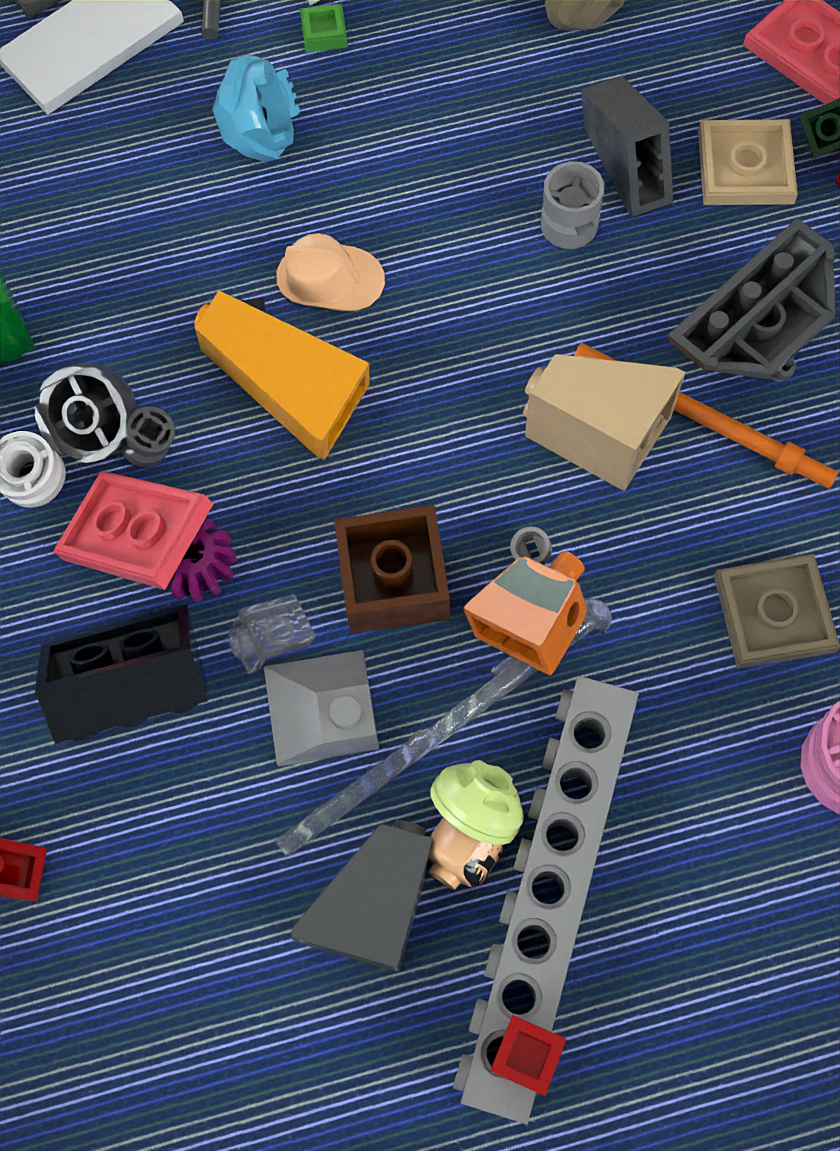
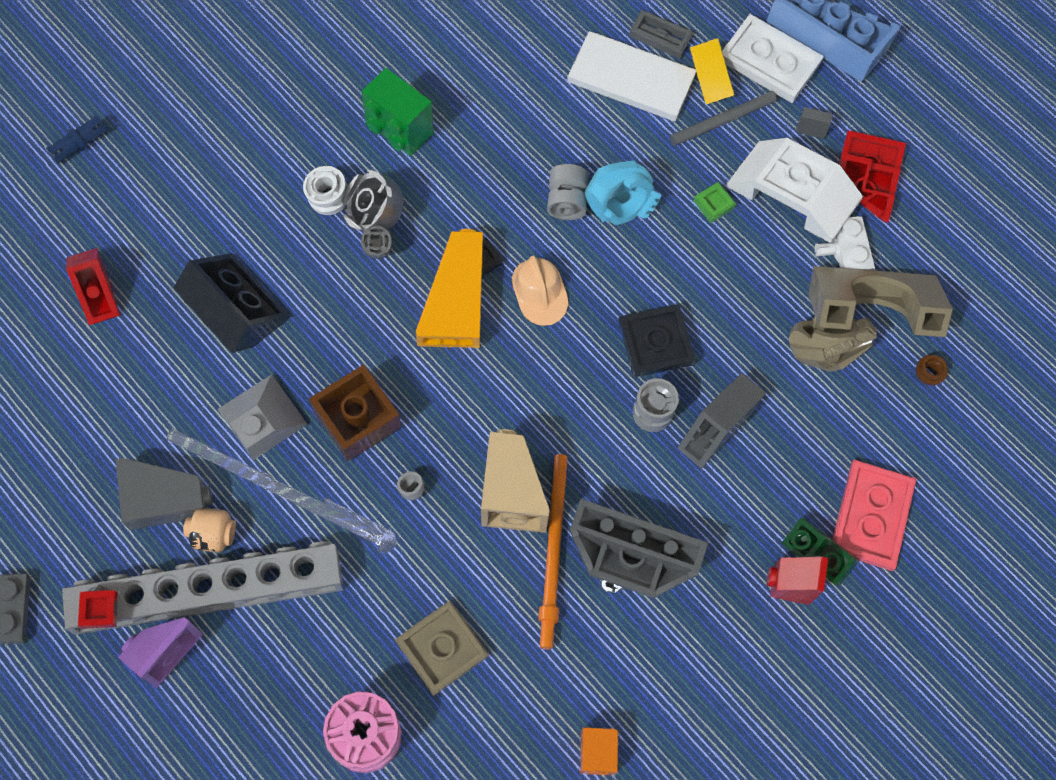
camera: 55 degrees right, 0 degrees up
coral tile [53,470,213,590] -> none
magenta gear [166,518,237,603] -> none
clear bracket [229,594,316,674] -> none
yellowish green piece [430,760,524,845] -> none
orange torso [463,551,587,676] -> none
tan plate [698,119,798,205] -> none
none -> medium lavender slope [118,617,203,688]
none -> light grey wheel [547,164,589,220]
none -> black plate [618,304,695,378]

